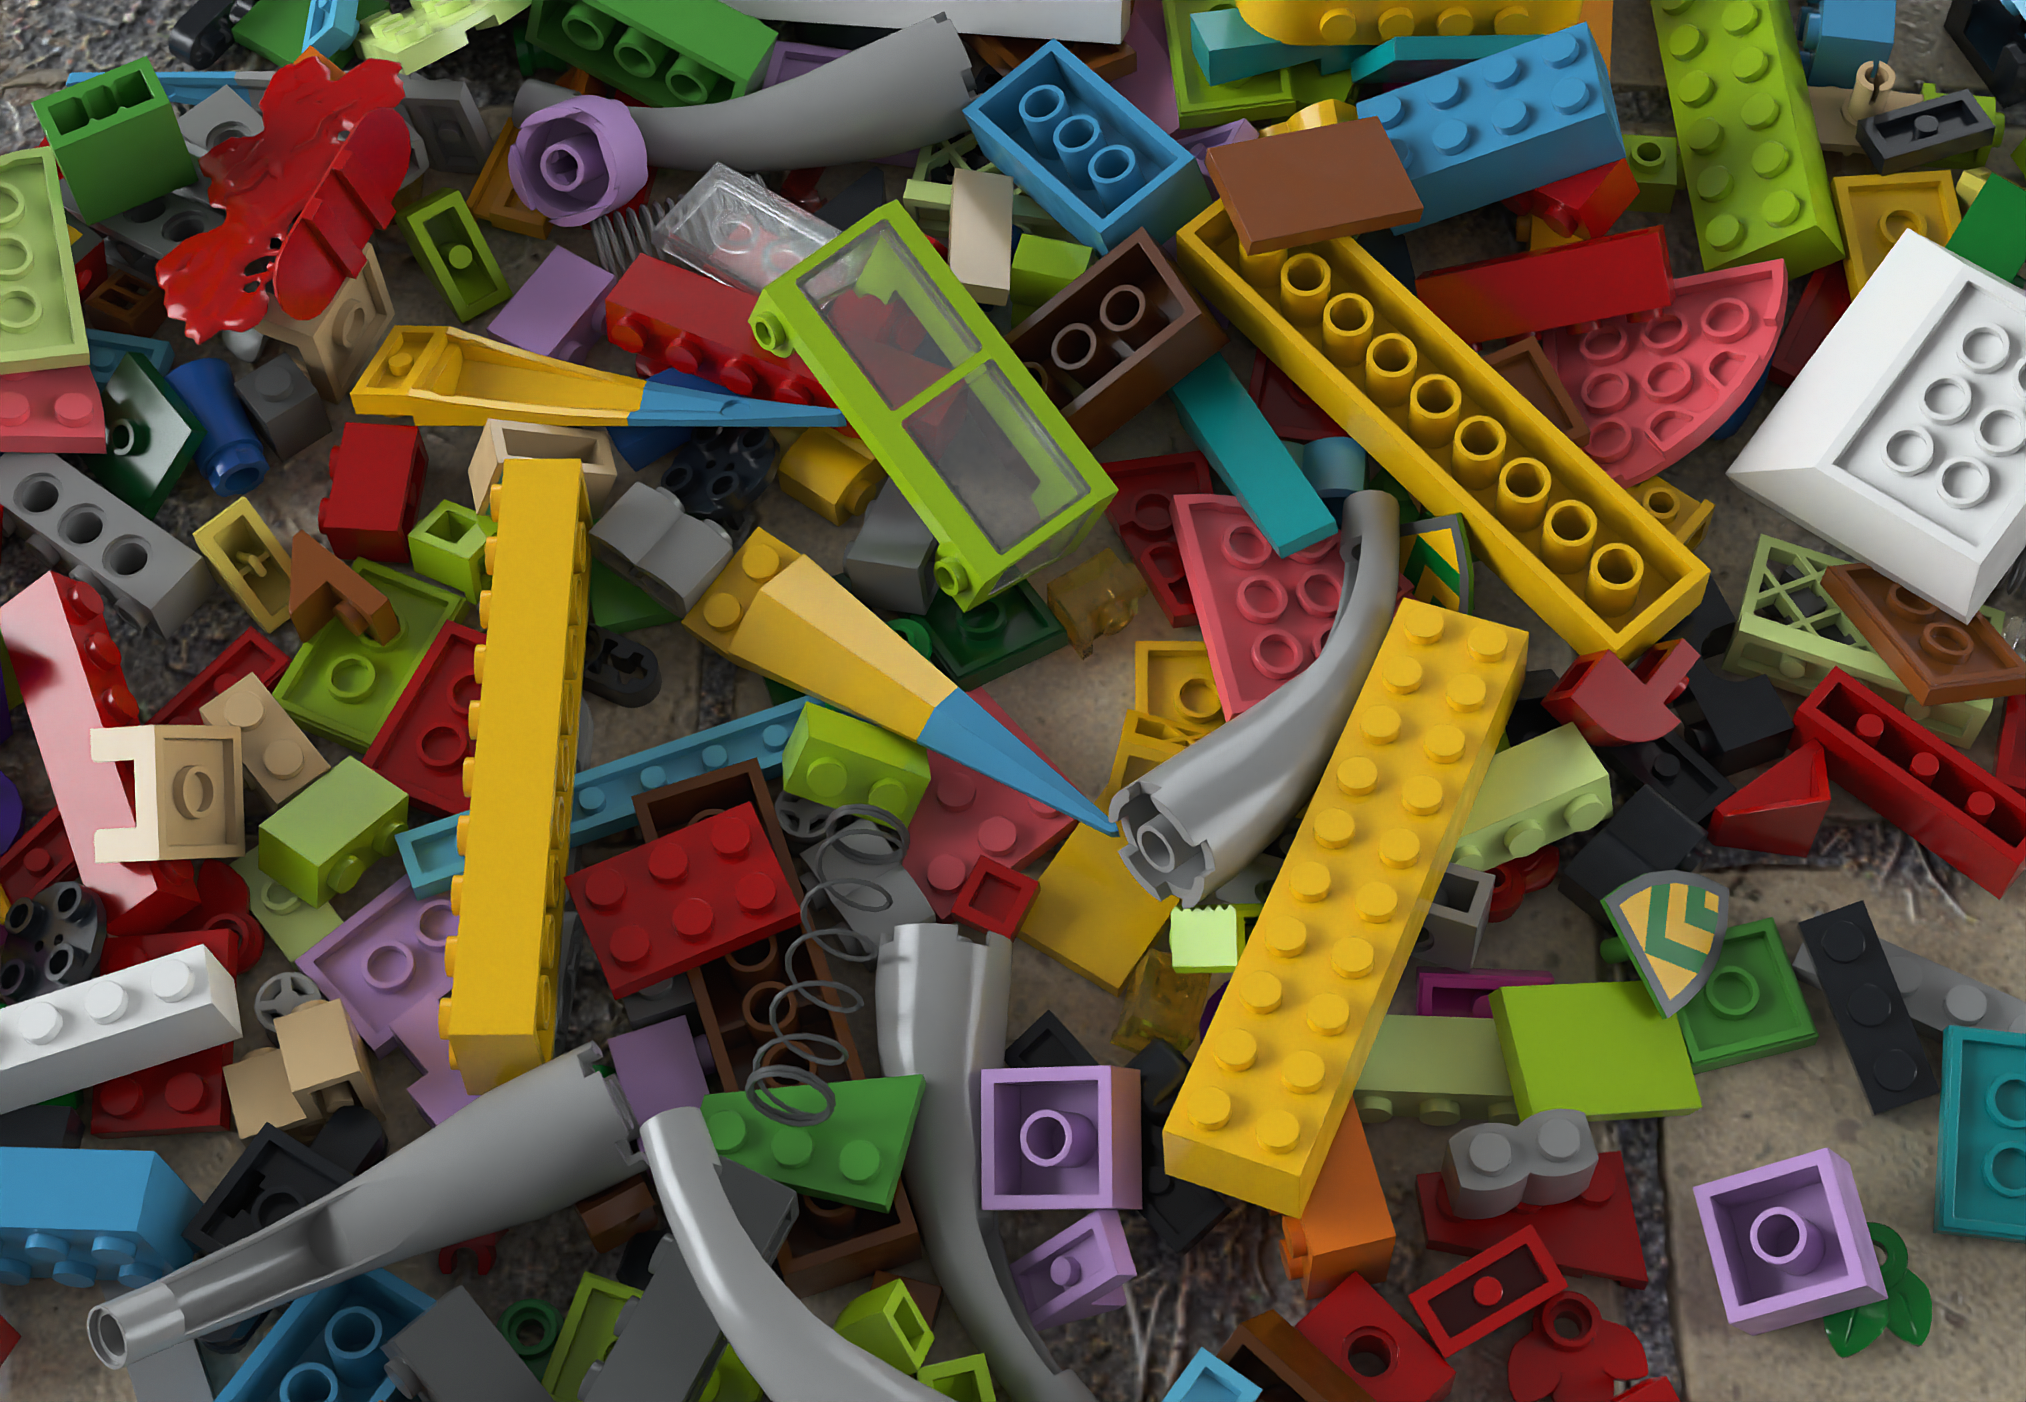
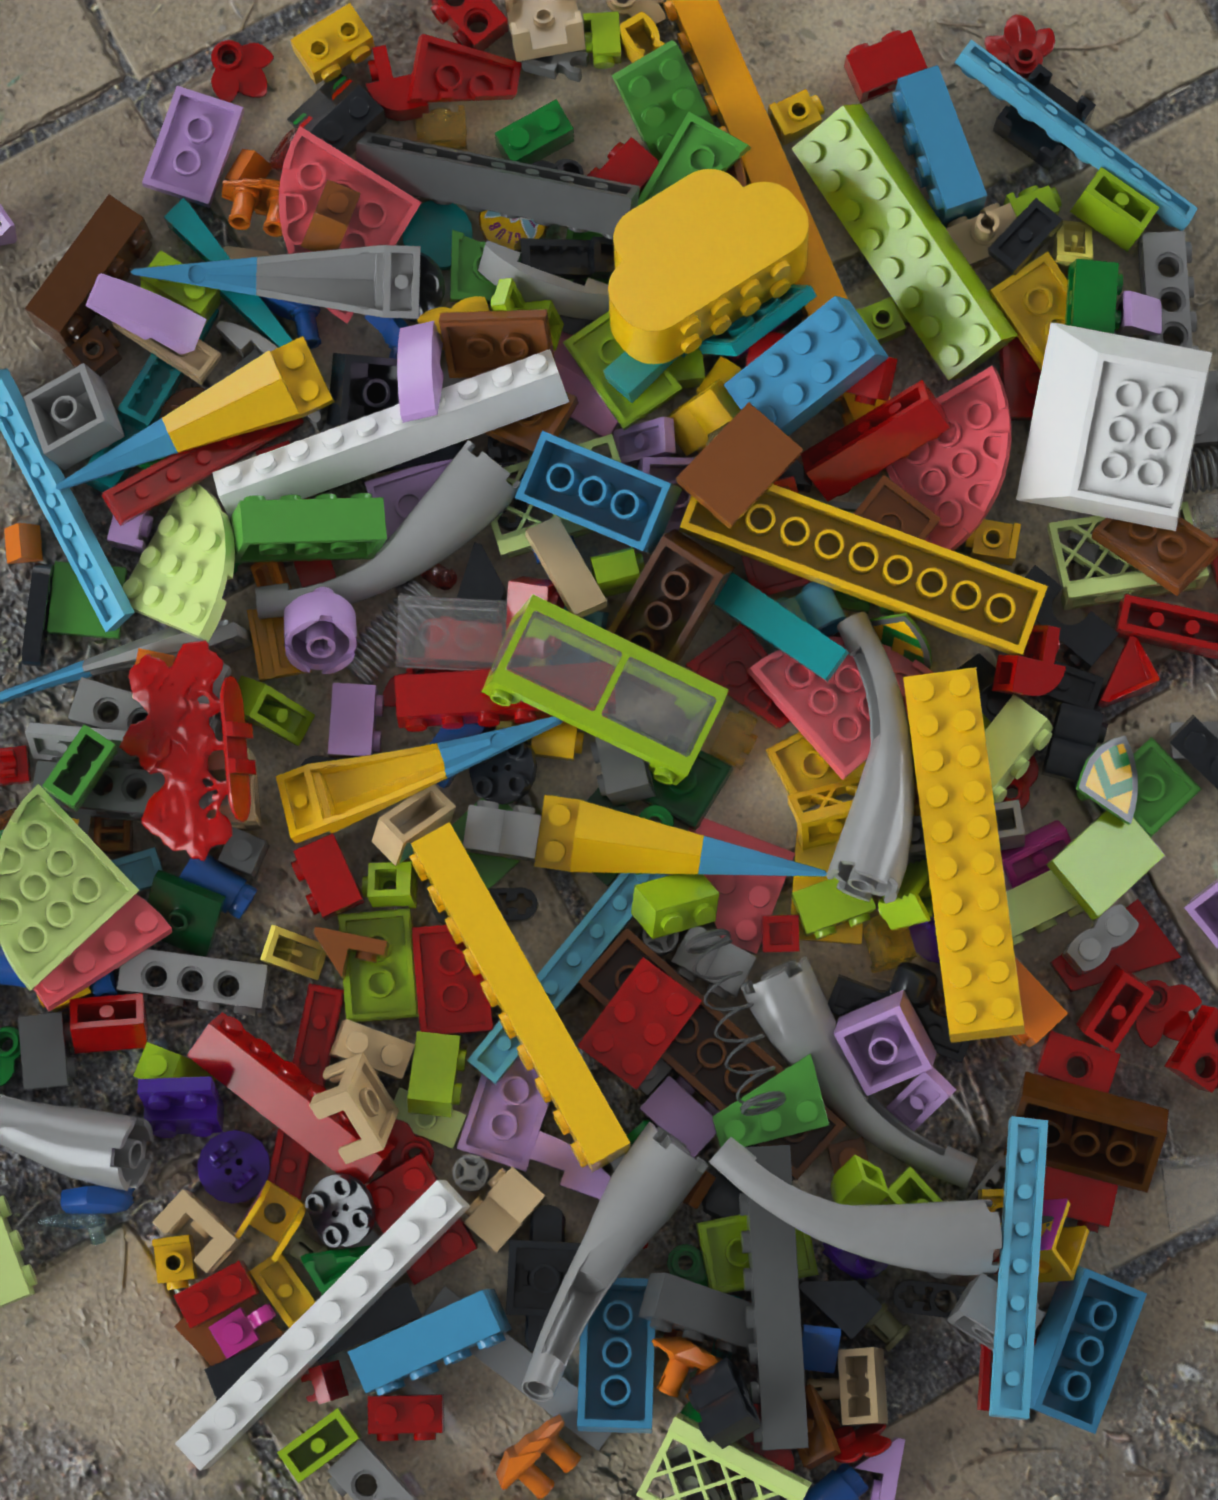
camera: 30 degrees left, 20 degrees up
none -> lime brick [791,877,876,940]

